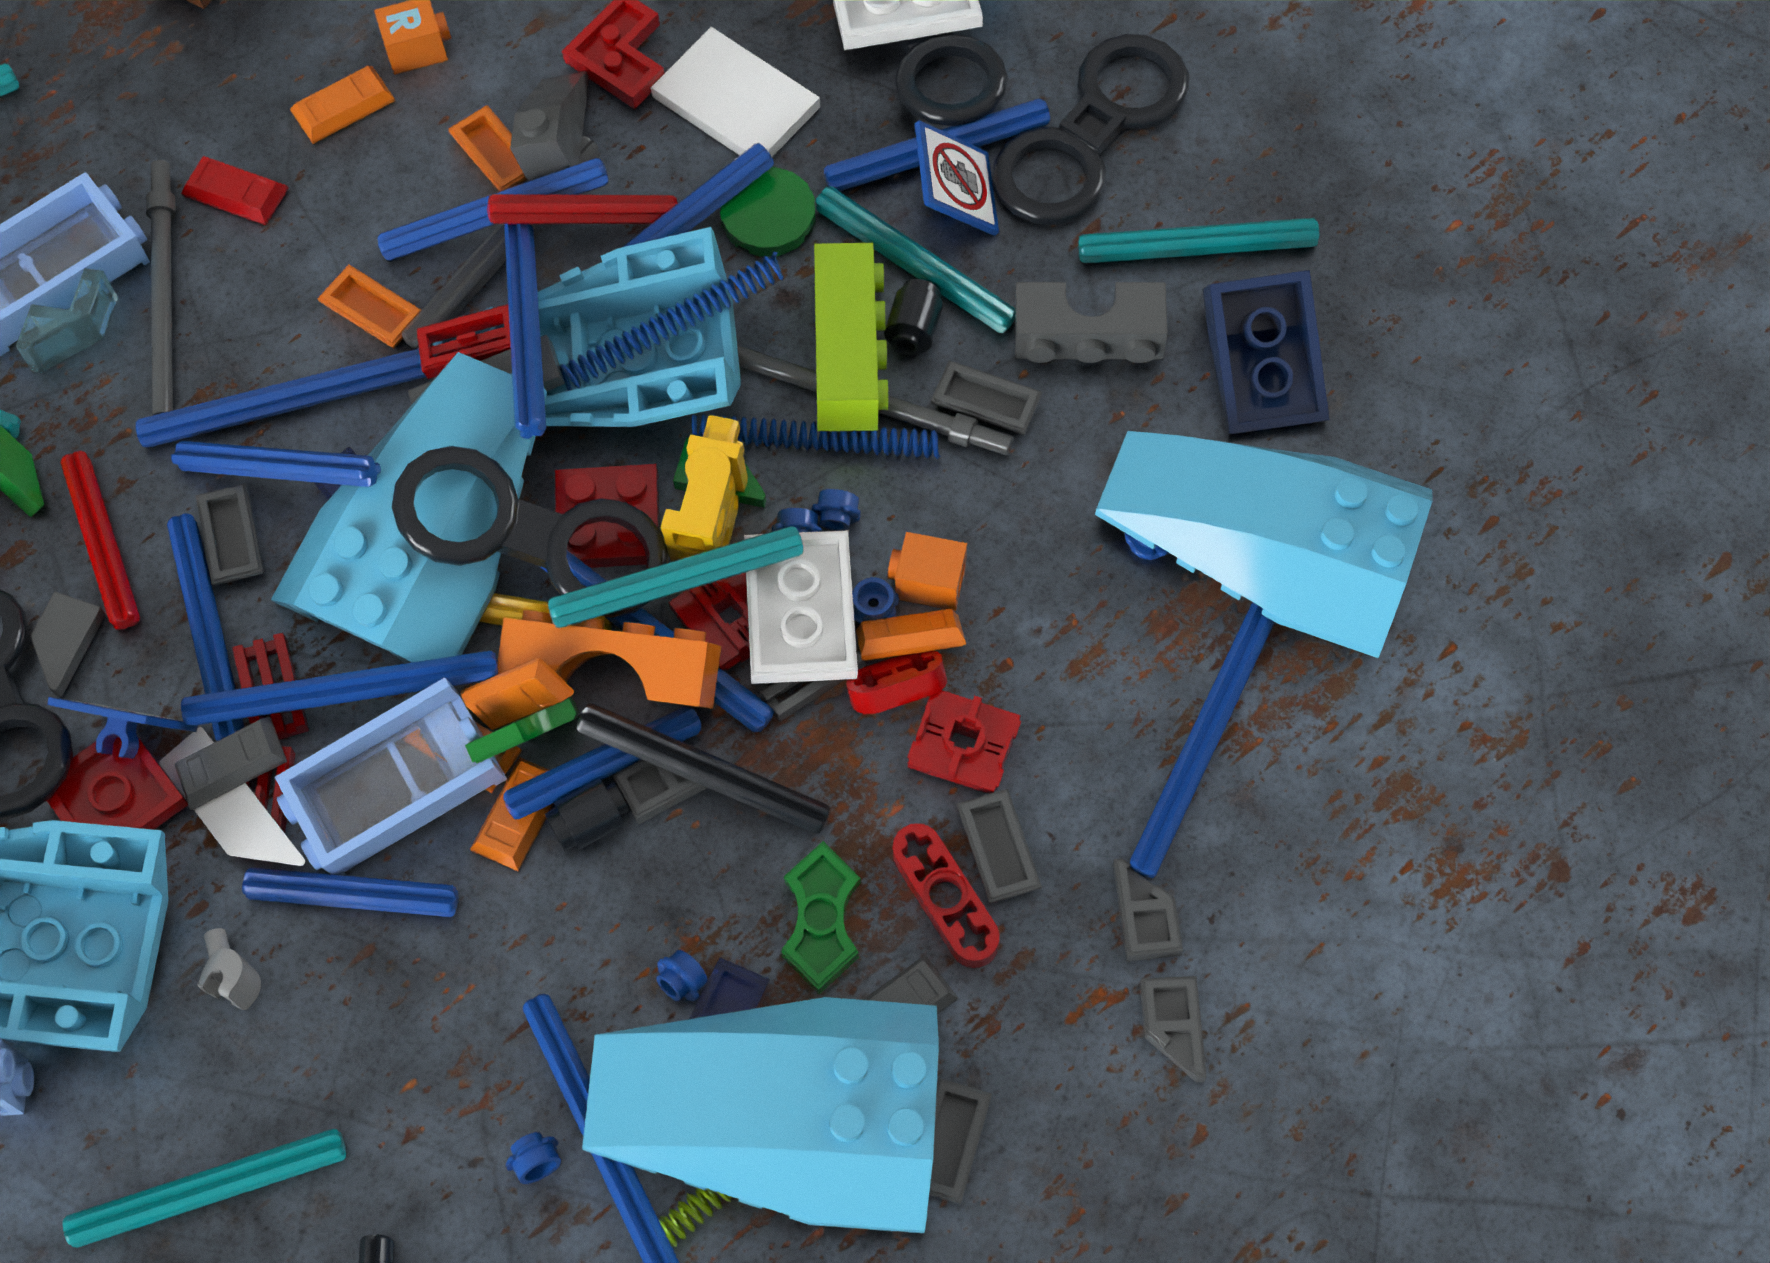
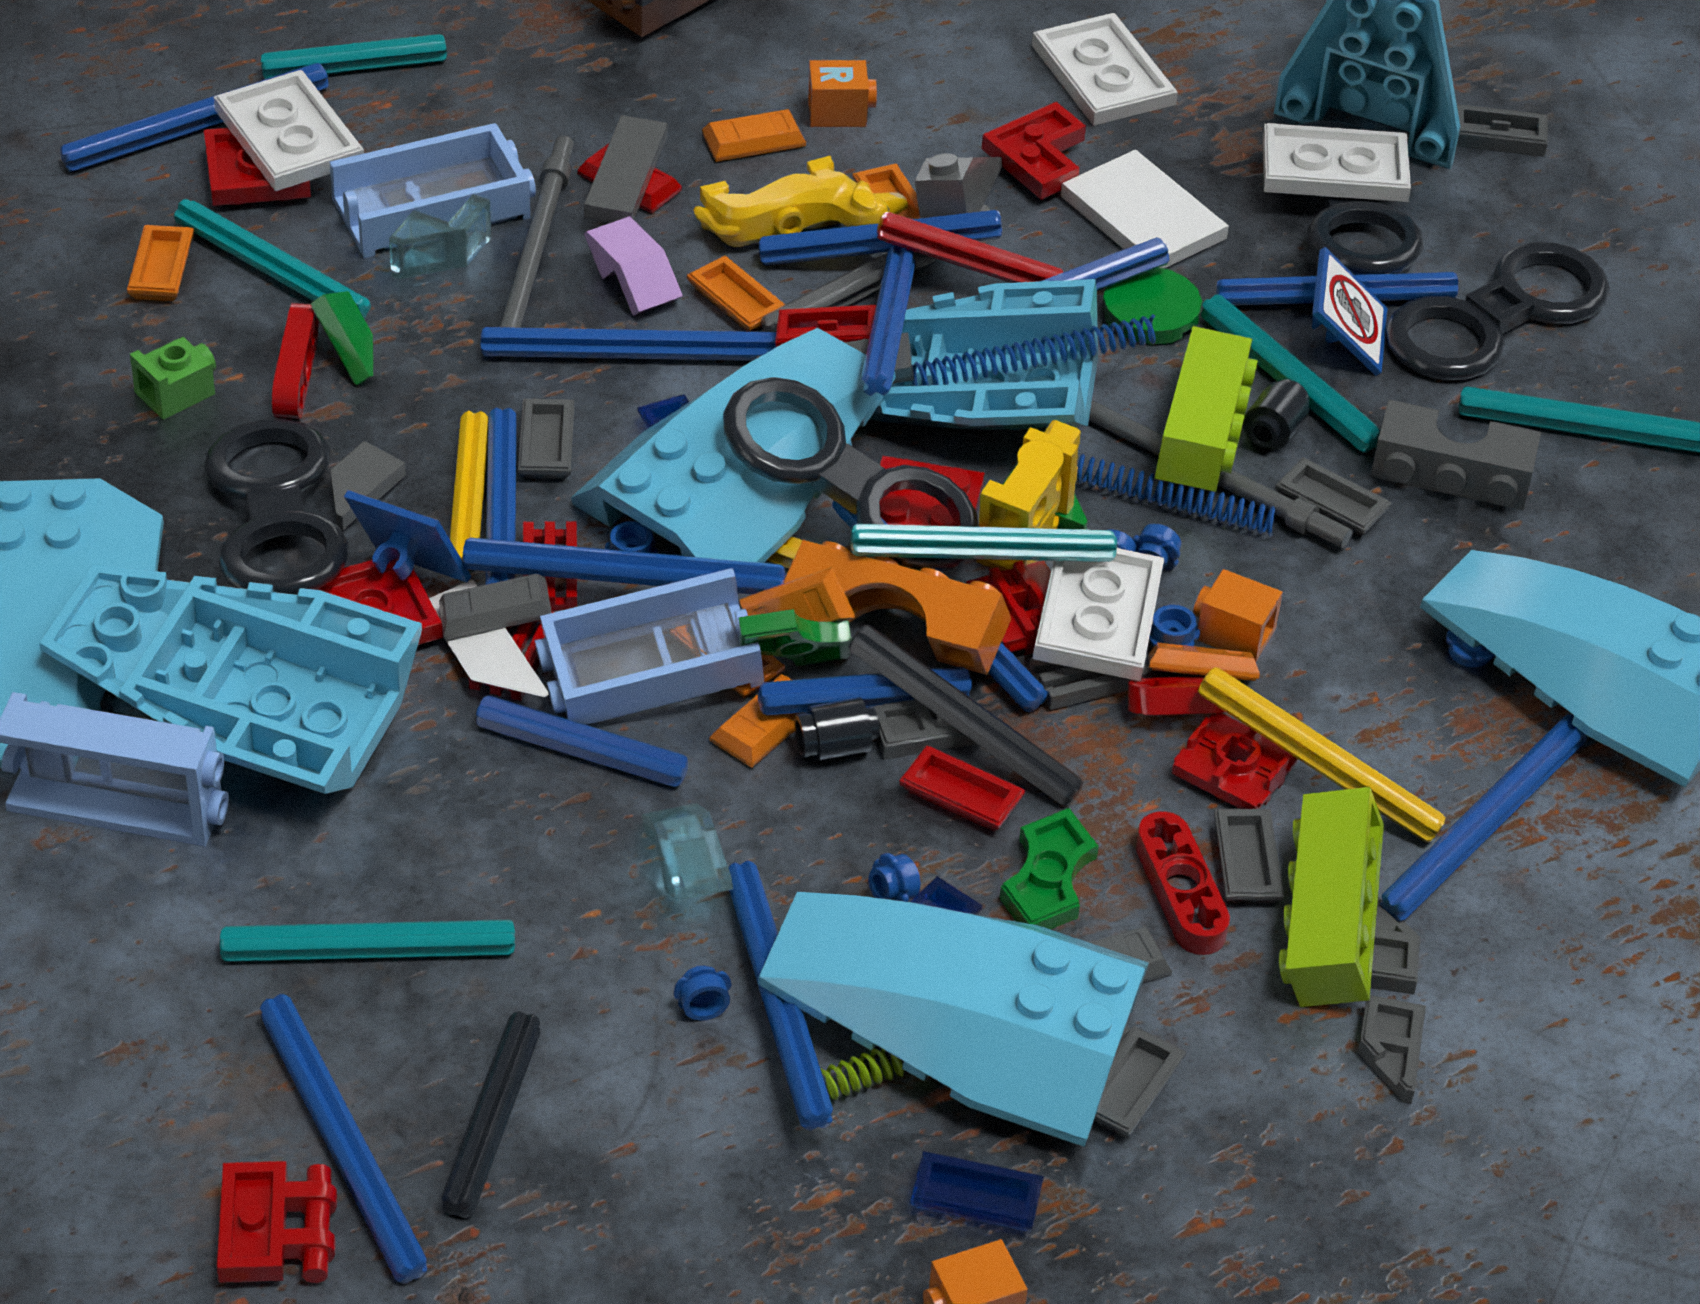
camera: 10 degrees right, 20 degrees down
red axle [60,451,140,630] -> none
blue axle [171,441,381,487] -> none
light grey piece [197,928,261,1010] -> none
dark blue slope [1202,270,1330,435] -> none
none -> yellow axle [450,410,489,571]
none -> dark grey tile [584,115,668,223]
none -> lavender slope [584,216,683,316]
none -> blue plate [605,521,658,554]
none -> clear light blue slope [642,803,733,901]
none -> yellow animal [693,156,908,247]
none -> red tile [899,745,1025,832]
none -> yellow axle [1198,667,1446,843]
none -> lime brick [1279,787,1384,1007]

